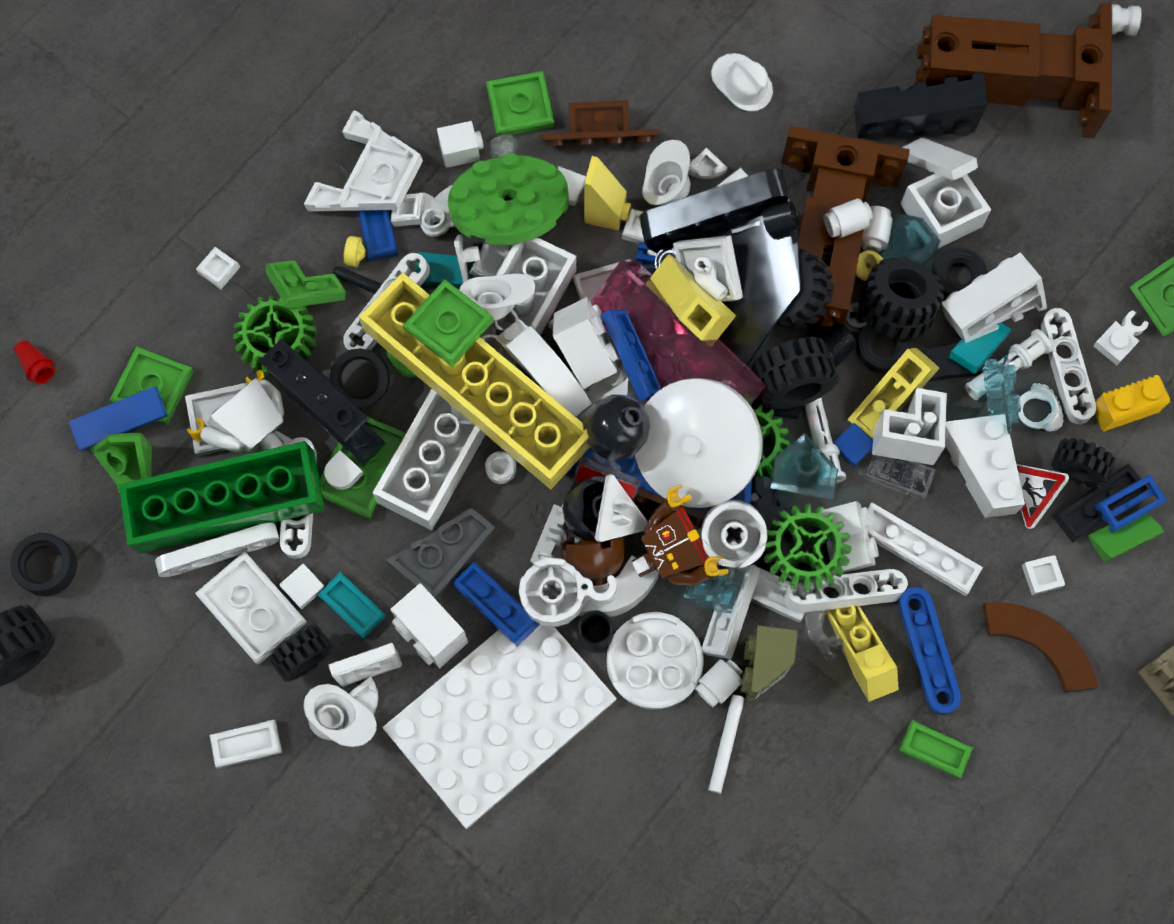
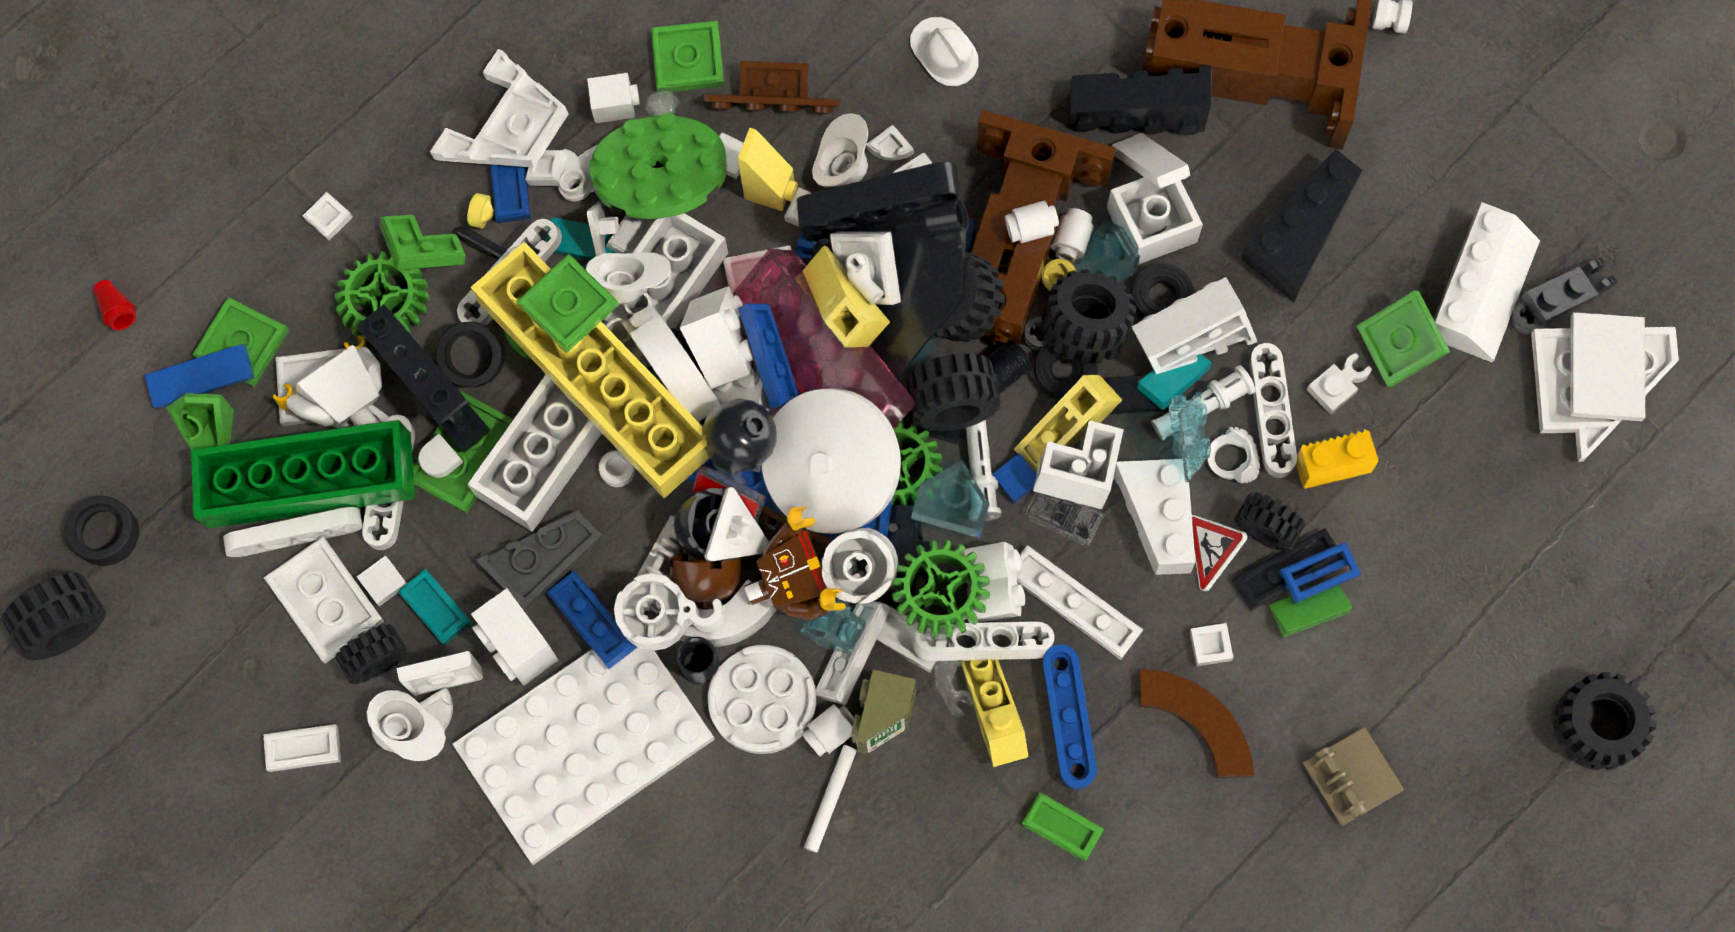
camera: 10 degrees right, 0 degrees up
none -> black wedge [1241,149,1362,302]

